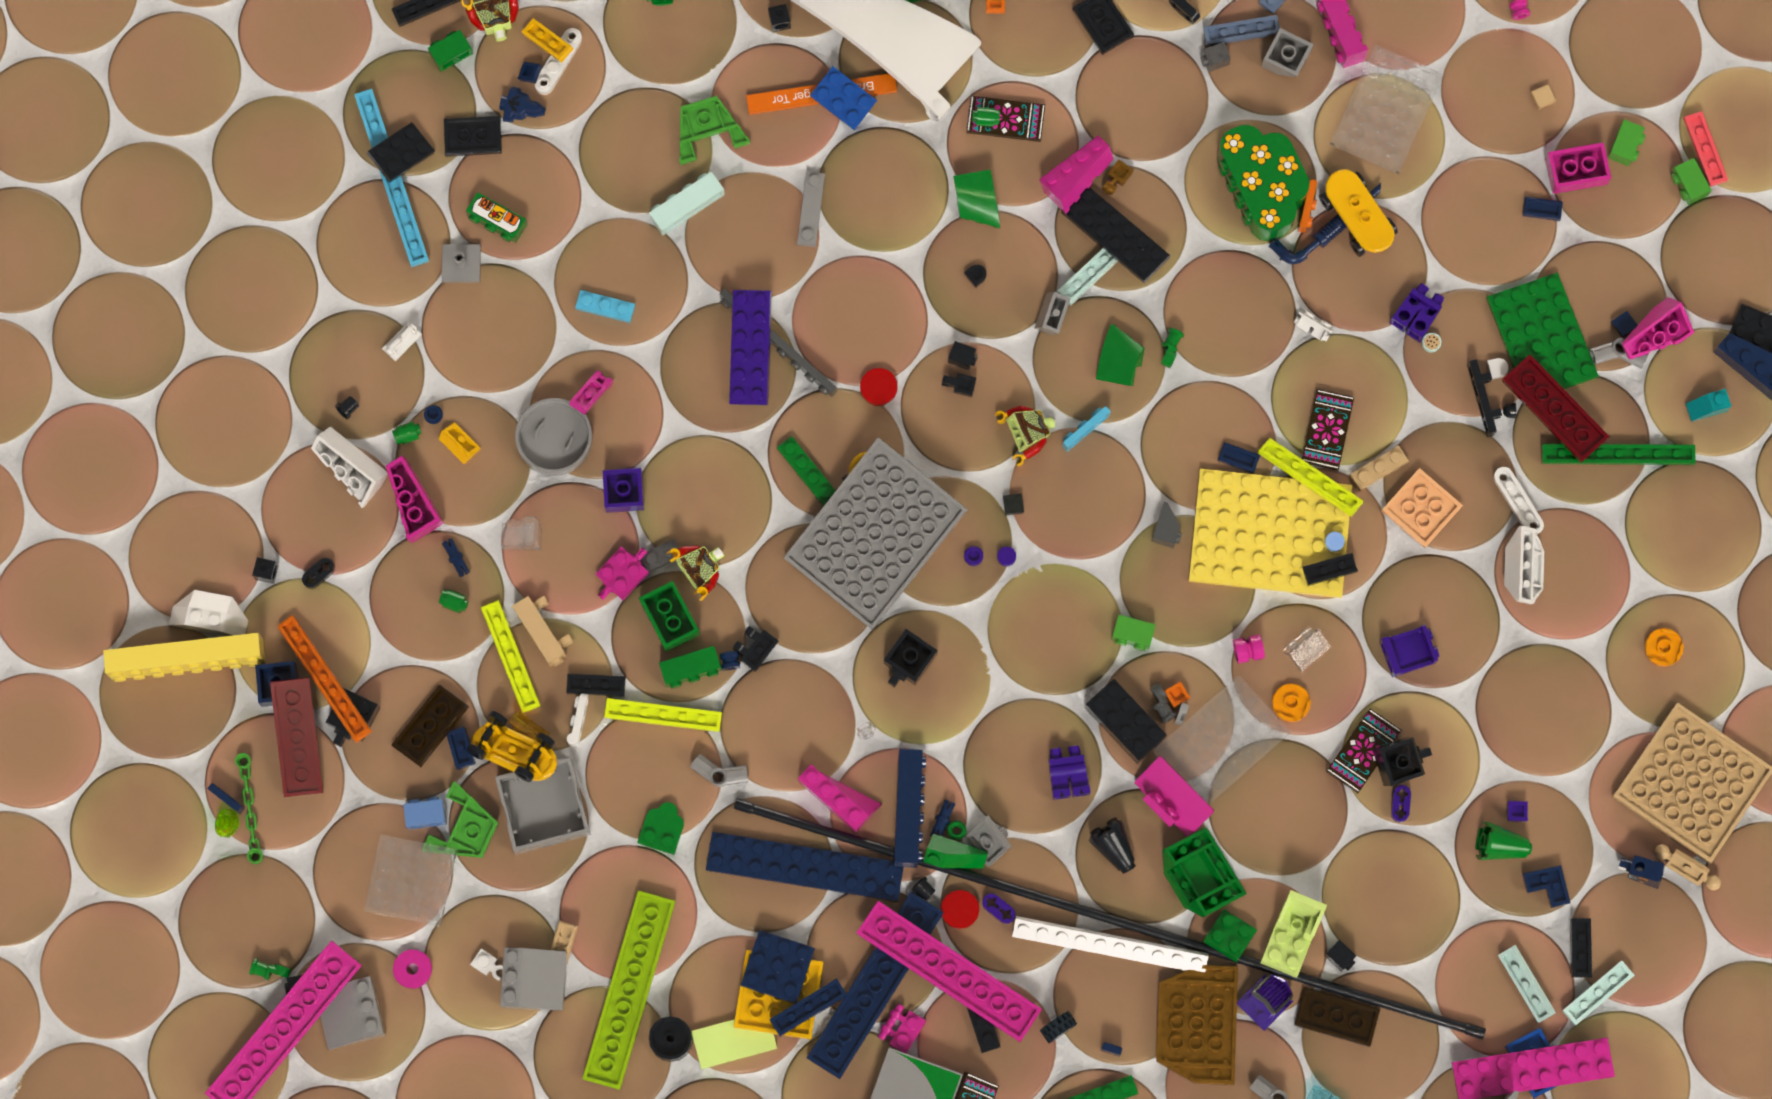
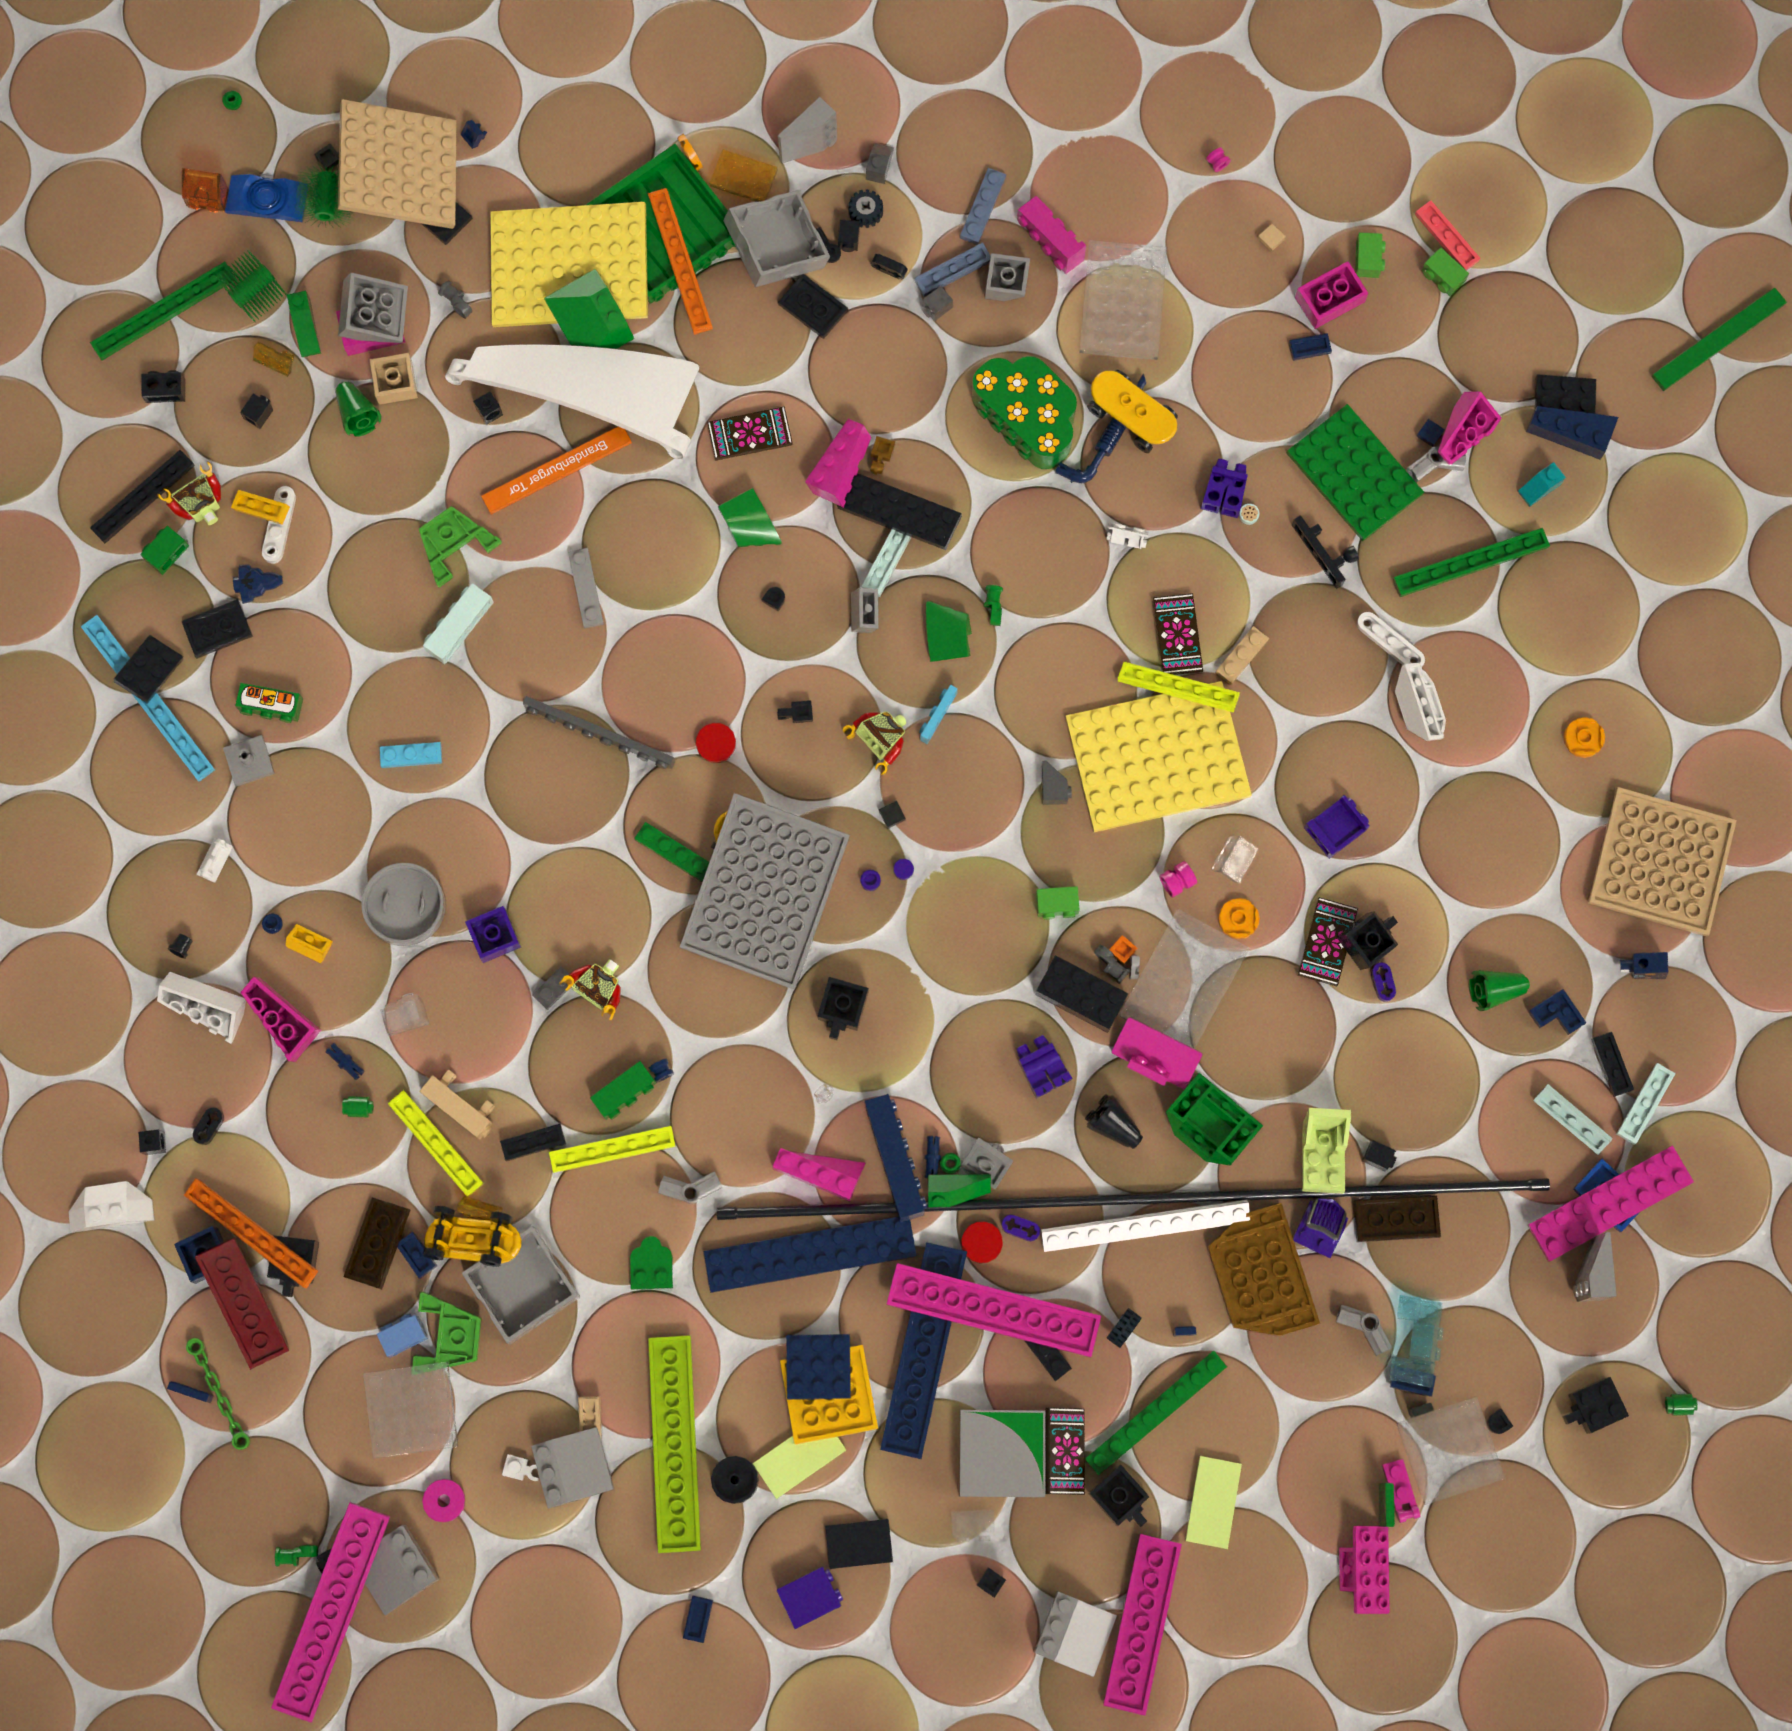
camera: 20 degrees left, 0 degrees up
light yellow brick [103,633,266,682] -> none
clear neon green plate [215,809,239,838] -> none
green brick [392,421,422,445] -> none
dark blue tile [518,62,542,84] -> none
white plate [567,693,589,748] -> none
dark pink plate [569,370,614,415] -> none
dark pink plate [595,546,650,601] -> none
green brick [639,581,700,652] -> none
dark purple plate [729,290,772,405] -> none
black plate [733,626,779,672] -> none
dark blue plate [770,979,847,1037] -> none
blue plate [810,66,877,130] -> none
dark pink plate [877,1004,926,1054] -> none
black piece [911,876,936,900] -> none
black brick [948,341,978,371] -> none
green brick [972,107,1000,127] -> none
green plate [1203,909,1257,963] -> none
dark blue tile [1218,442,1260,474] -> none
orange hinge [1298,179,1317,233] -> none
black hinge [1302,553,1358,586] -> none
light blue tile [1325,532,1345,552] -> none
light nougat plate [1382,468,1463,549] -> none
white tile [1487,358,1508,380] -> none
dark red plate [1502,354,1610,463] -> none
dark purple plate [1507,801,1528,822] -> none
tan plate [1654,844,1721,891] -> none

